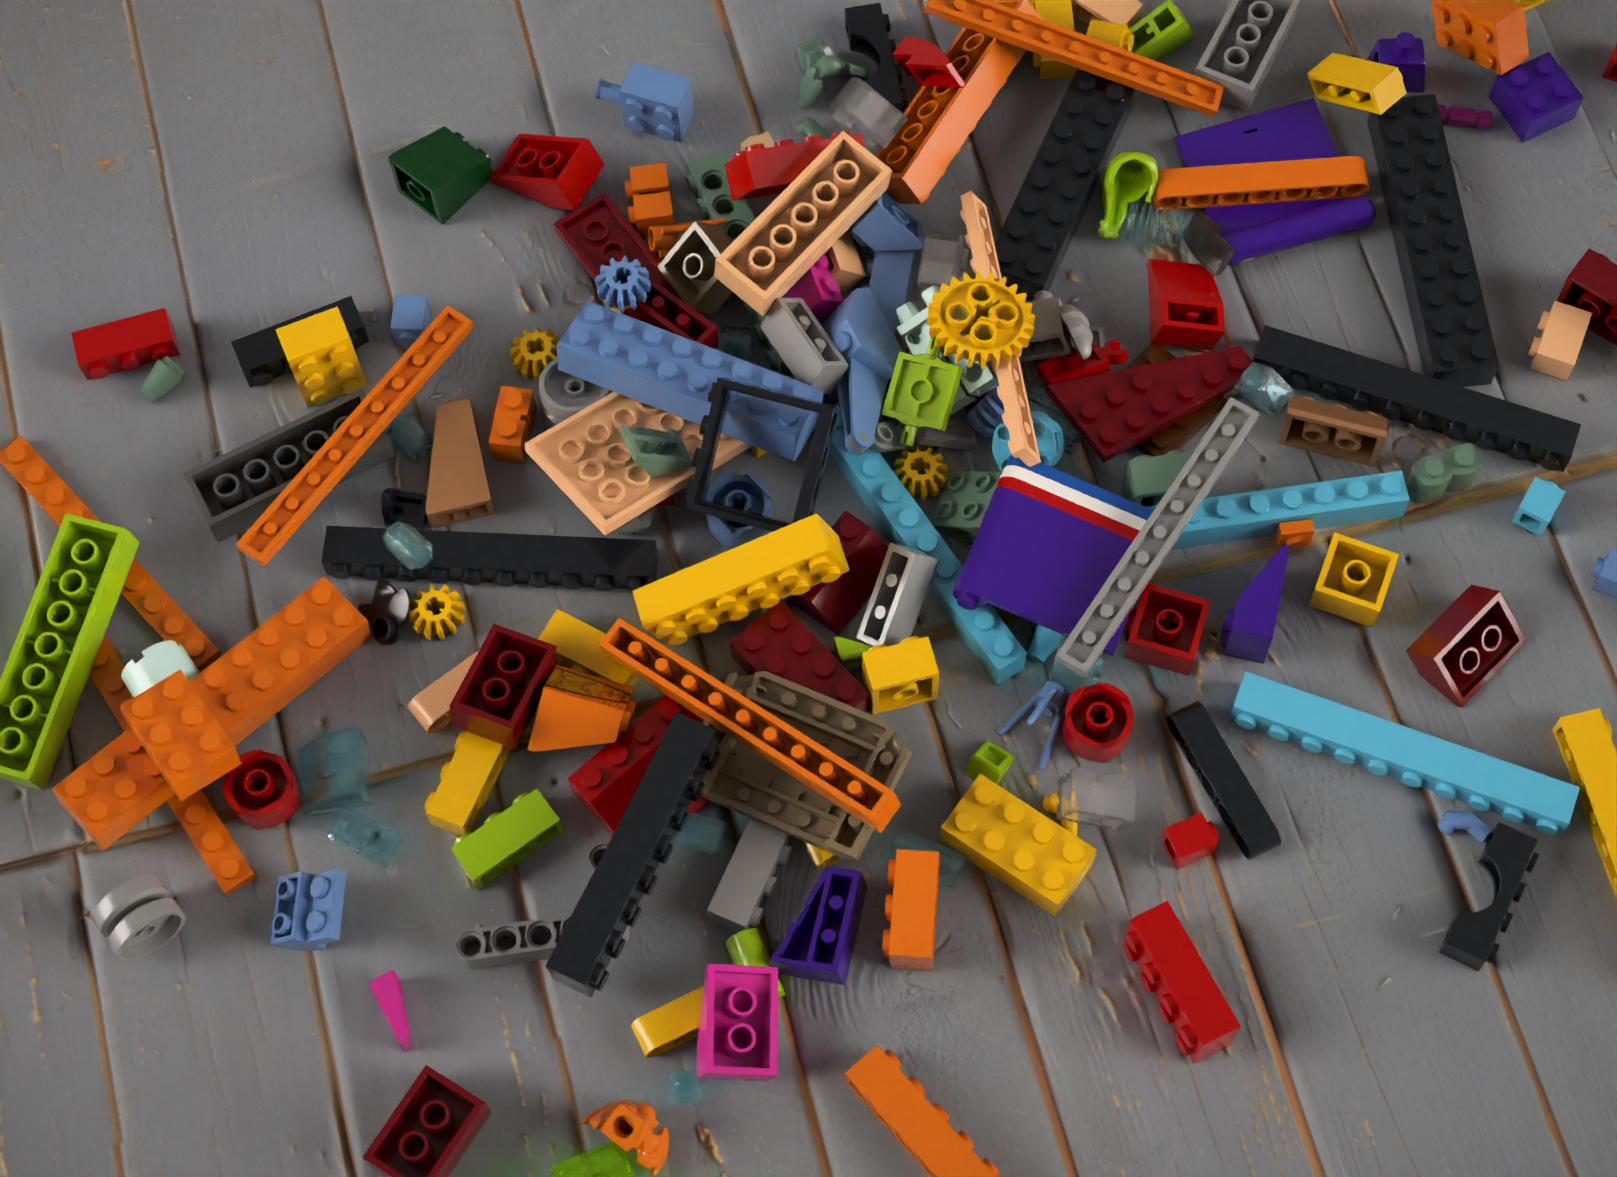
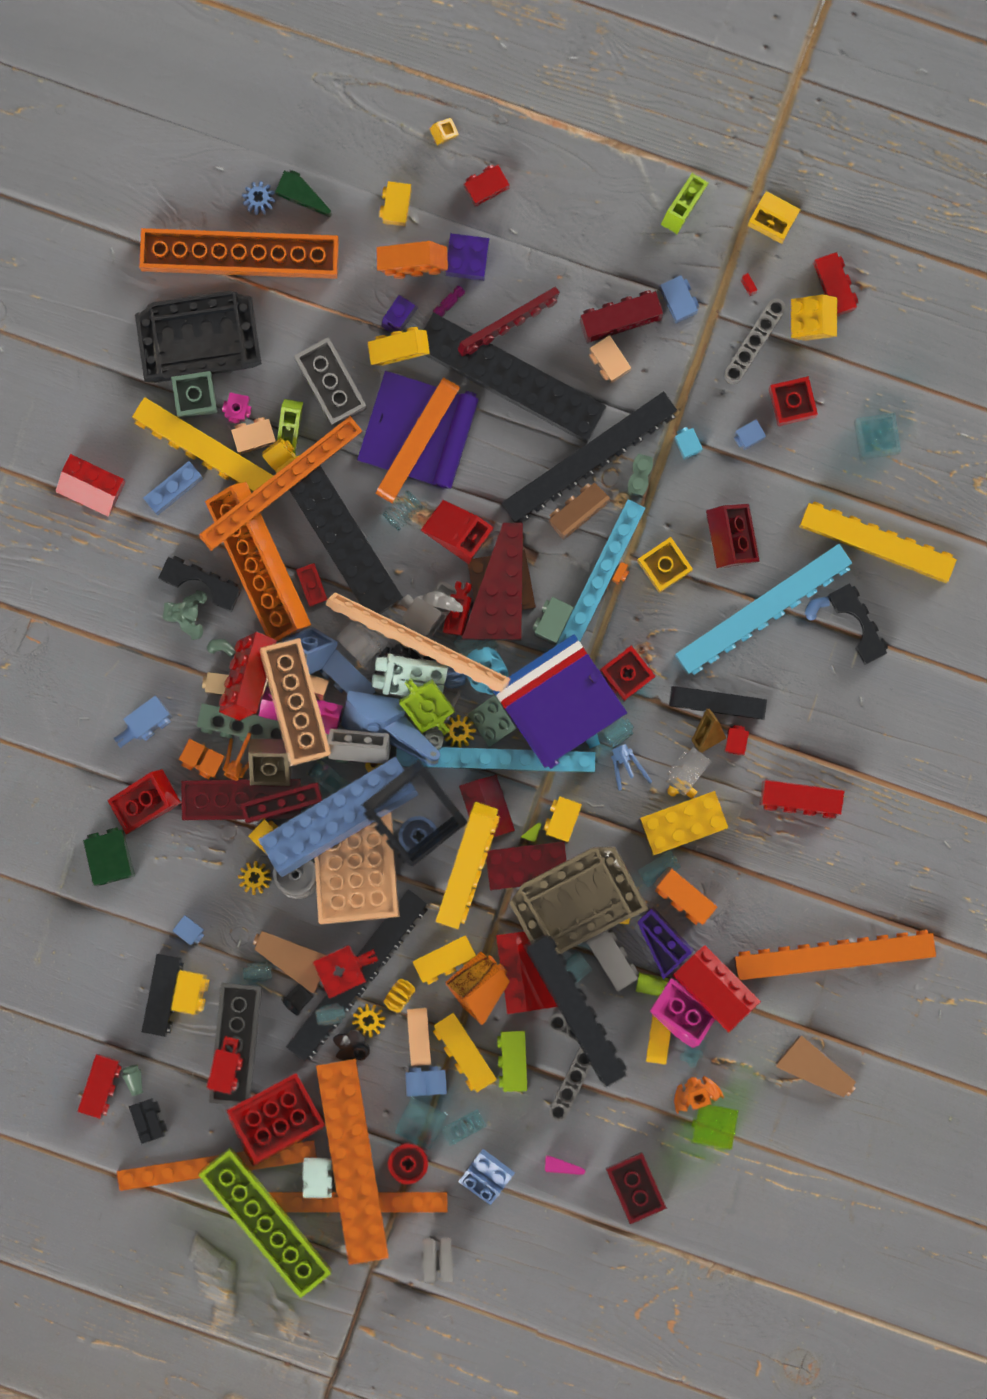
camera: 60 degrees left, 20 degrees up
orange brick [119,669,241,801] -> none
orange plate [236,305,474,567] -> none
dark red brick [449,624,558,749] -> none
orange piece [488,386,537,464] -> none
medium blue gear [595,255,651,313] -> none
orange brick [599,618,901,833] -> none
sand green slope [619,424,692,479] -> none
clear brick [829,77,908,149] -> none
light grey brick [856,543,938,646] -> none
red slope [892,36,965,88] -> none
yellow gear [927,271,1035,369] -> none
lime slope [965,740,1015,784] -> none
light grey plate [1055,397,1260,678] -> none
red brick [1062,683,1134,763] -> none
lime piece [1098,151,1158,239] -> none
clear smoke slope [1182,209,1236,276] -> none
dark purple slope [1220,545,1290,664] -> none
clear light blue brick [1234,362,1294,417] -> none
none -> black brick [129,1098,167,1144]
none -> red brick [206,1036,243,1094]
none -> red slope [226,1073,325,1166]
none -> red plate [296,563,328,607]
none -> red brick [313,945,378,998]
none -> yellow gear [384,978,415,1013]
none -> medium blue brick [405,1066,447,1097]
none -> dark red plate [458,286,560,356]
none -> red slope [673,945,761,1033]
none -> pearl gold slope [691,709,726,752]

